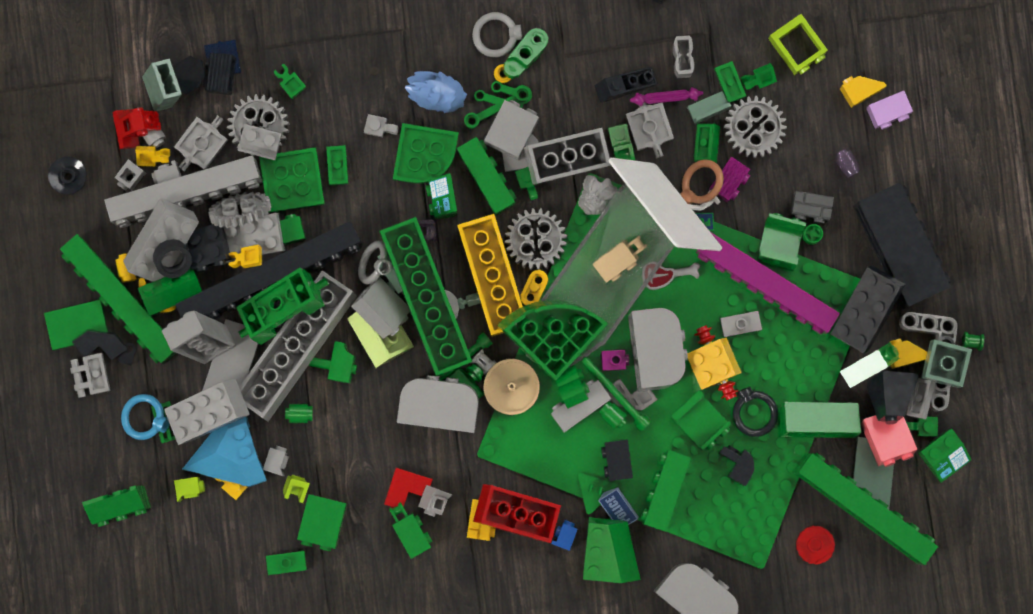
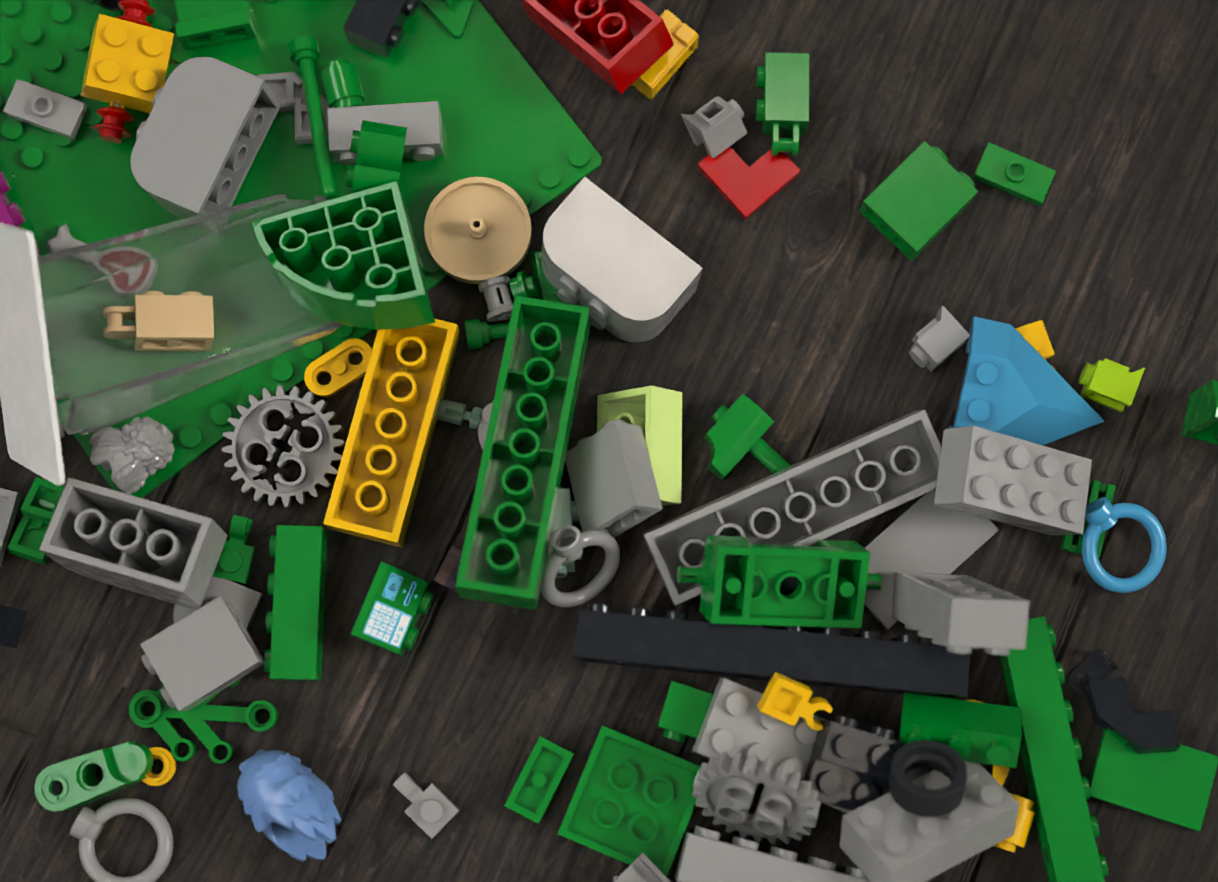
camera: 150 degrees left, 5 degrees down
light grey plate [70,353,111,398] -> none
lime window [283,475,310,503] -> none
green brick [285,404,313,423] -> none
green plate [393,123,459,184] -> none
magenta brick [601,350,629,371] -> none

